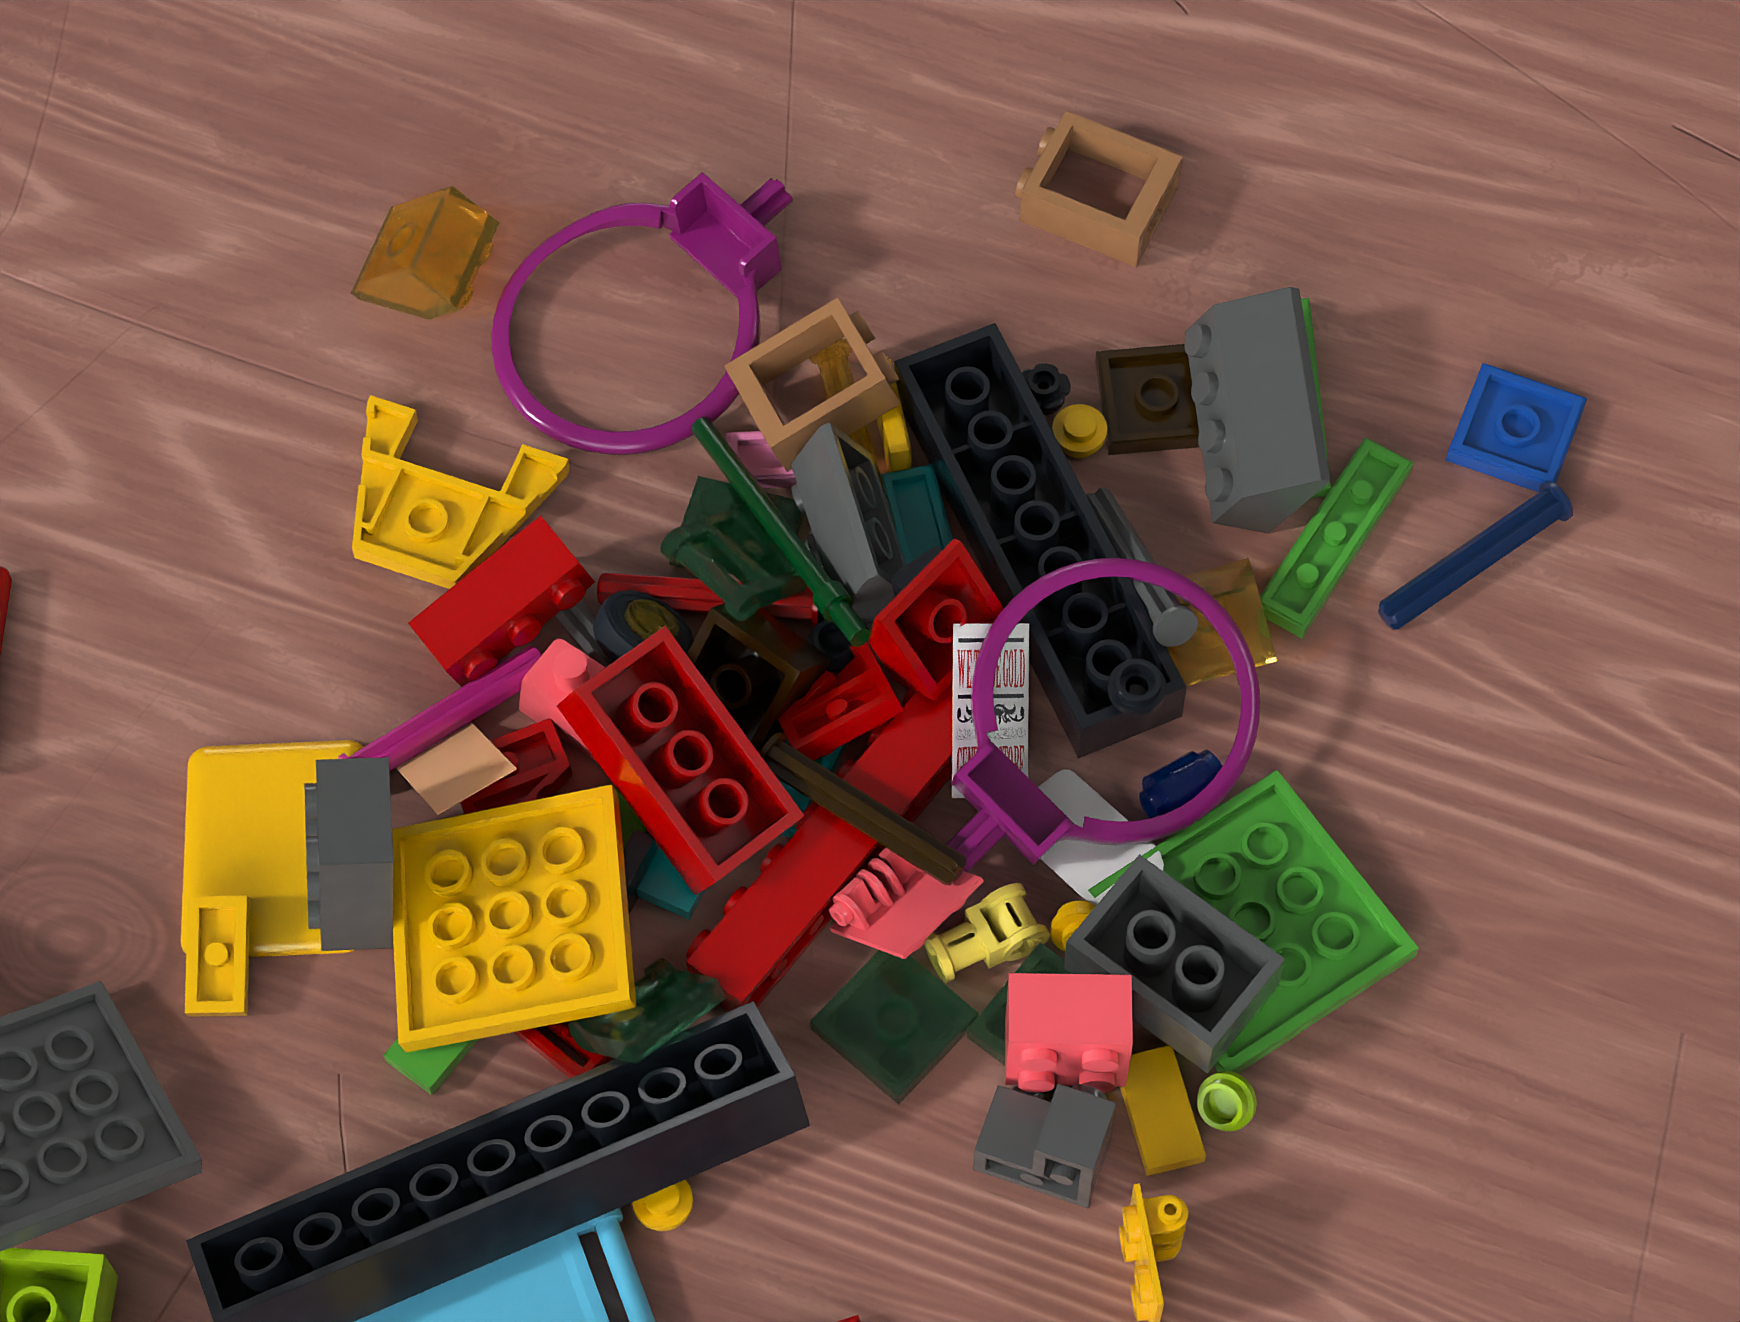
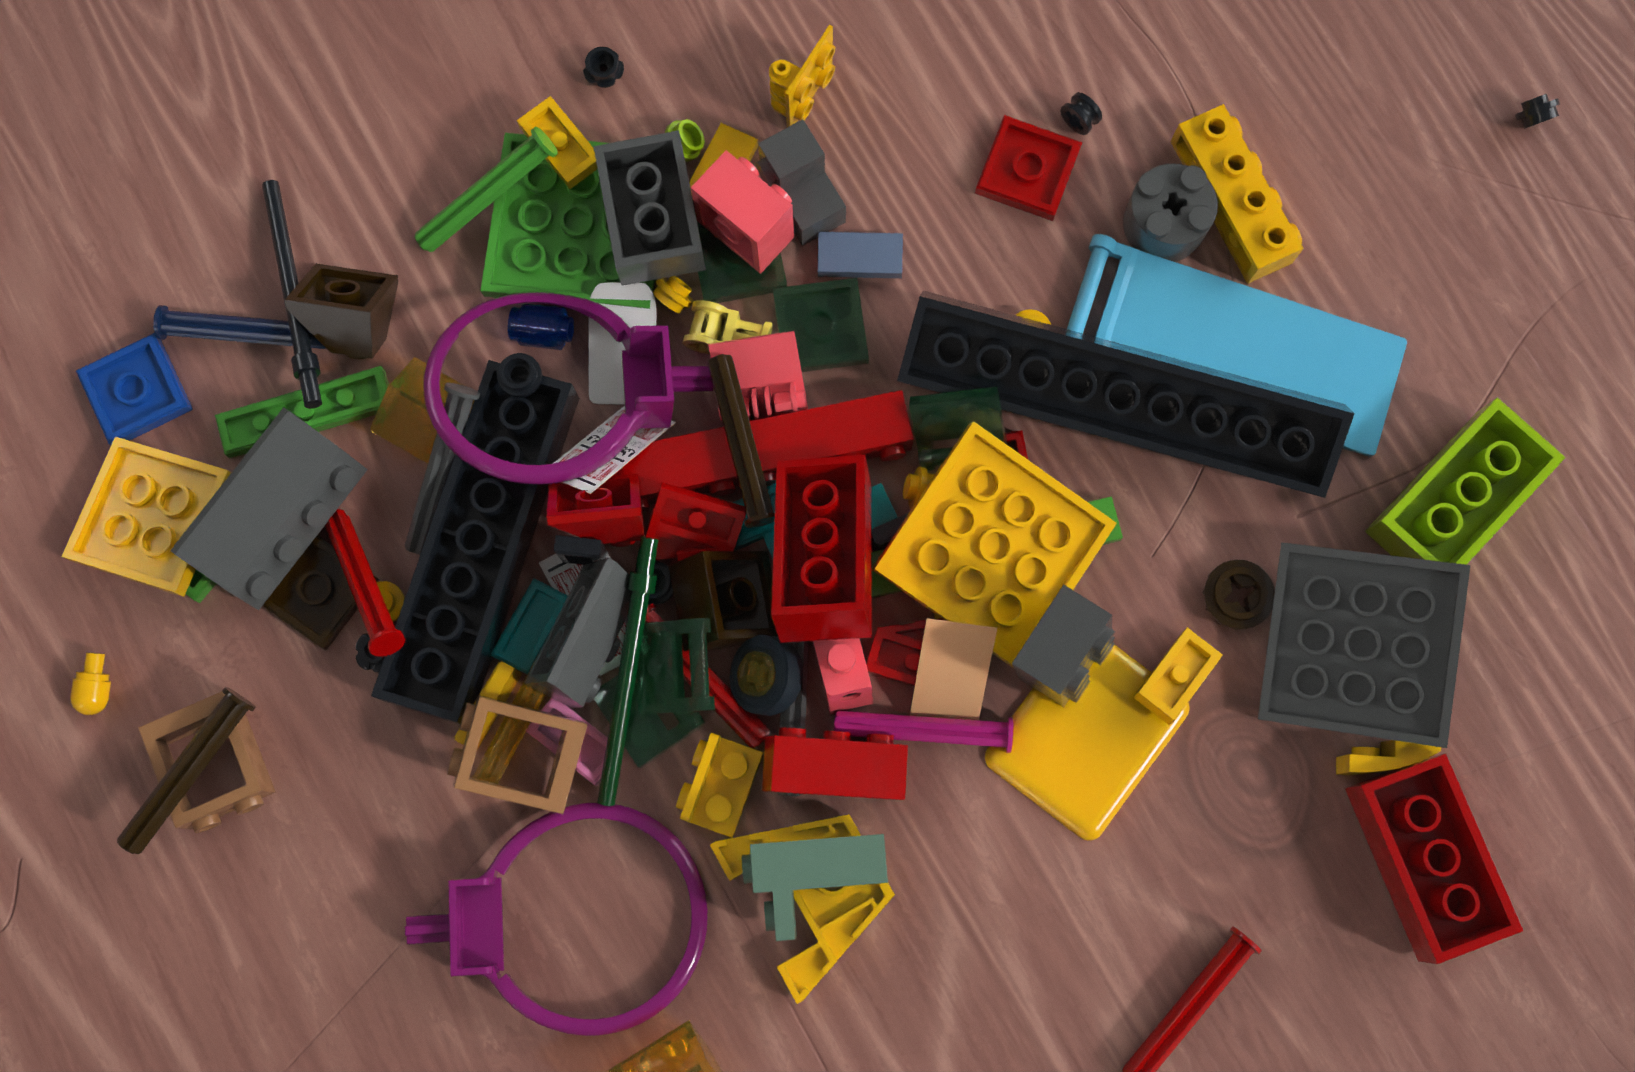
camera: 140 degrees left, 15 degrees up
none -> yellow plate [61,437,232,597]
none -> yellow cylinder [70,652,111,715]
none -> dark brown axle [117,687,256,854]
none -> black bar [262,180,322,409]
none -> dark brown slope [285,263,398,359]
none -> red axle [325,509,405,657]
none -> bright green axle [414,127,558,252]
none -> yellow plate [517,96,598,189]
none -> black plate [583,47,624,88]
none -> yellow bracket [676,733,764,838]
none -> sand green brick [742,834,888,941]
none -> sand blue tile [818,232,903,279]
none -> yellow plate [903,467,935,509]
none -> dark brown gear [1202,560,1275,630]

